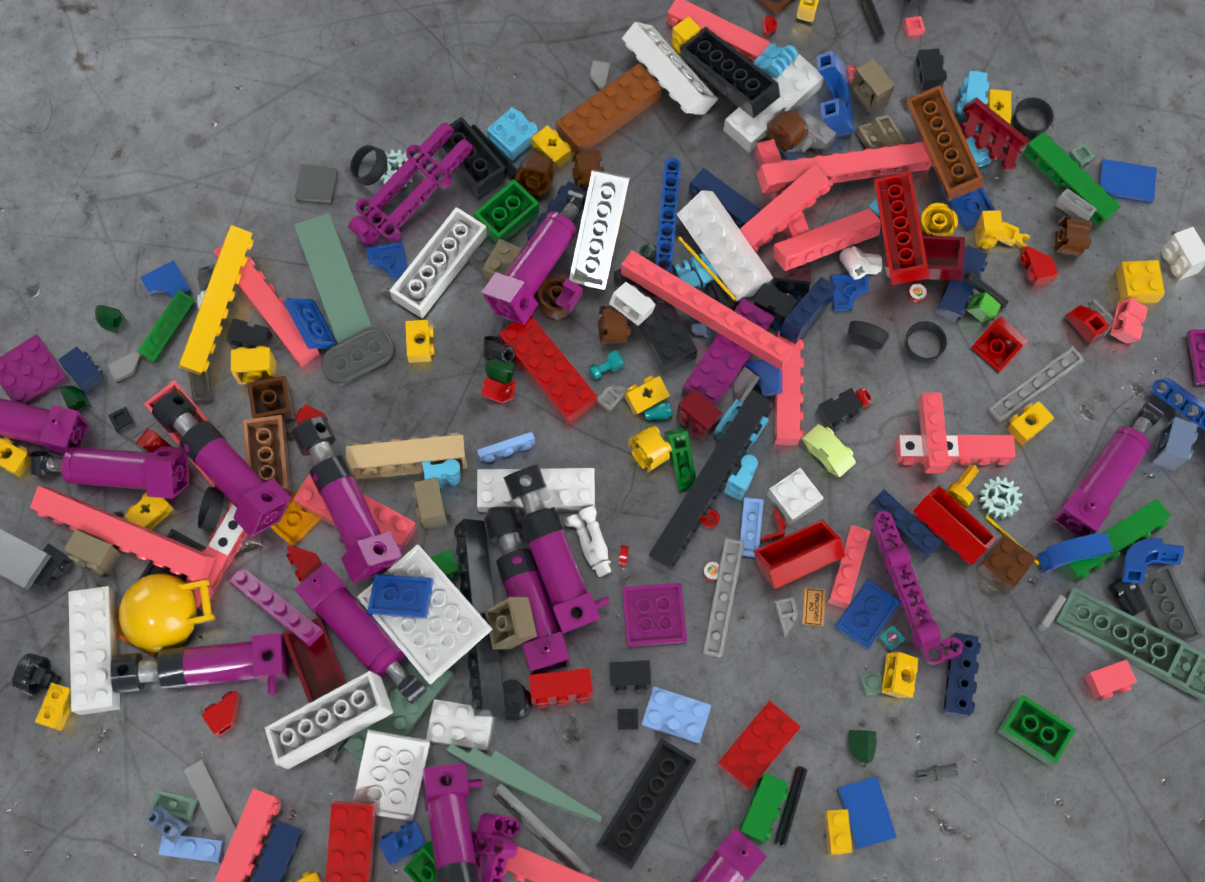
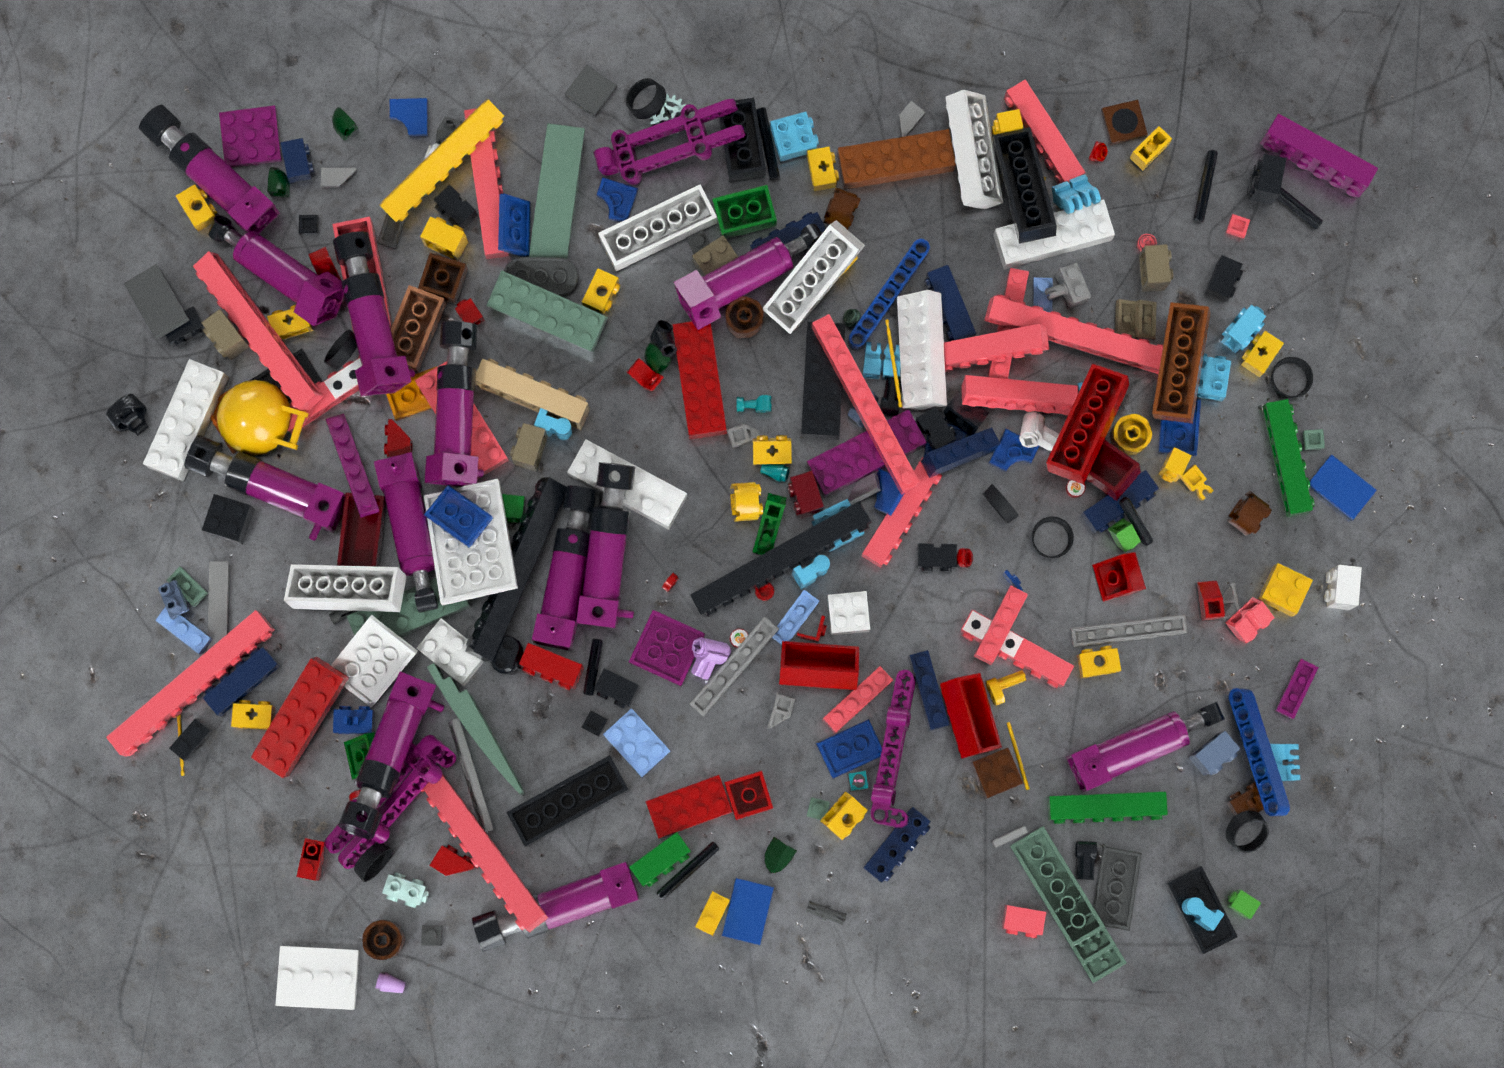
camera: 30 degrees right, 10 degrees up
yellow brick [35,683,71,731] -> none
green plate [137,290,195,362] -> none
red slope [201,690,242,737] -> none
light blue plate [477,432,535,463] -> none
dark tan brick [484,597,537,649] -> none
reddish brown brick [515,153,556,197] -> none
magenta panel [555,279,583,313] -> none
white piece [563,506,611,577] -> none
reddish brown brick [598,306,630,344] -> none
white brick [609,282,656,325] -> none
reddish brown brick [765,108,809,152] -> none
yellowish green brick [802,424,856,477] -> none
clear orange sticker [802,588,826,626] -> none
blue arch [817,50,855,137] -> none
dark red fence [960,97,1029,171] -> none
light aqua gear [979,477,1022,519] -> none
green brick [997,695,1076,766] -> none
red slope [1020,246,1058,287] -> none
blue arch [1038,533,1113,572] -> none
light grey panel [1055,188,1097,221] -> none
blue arch [1121,538,1184,584] -> none
none -> black brick [202,494,255,545]
none -> sand green brick [486,270,608,352]
none -> black axle [583,639,603,696]
none -> lavender piece [691,637,731,680]
none -> red brick [724,771,773,820]
none -> blue bracket [1002,570,1023,591]

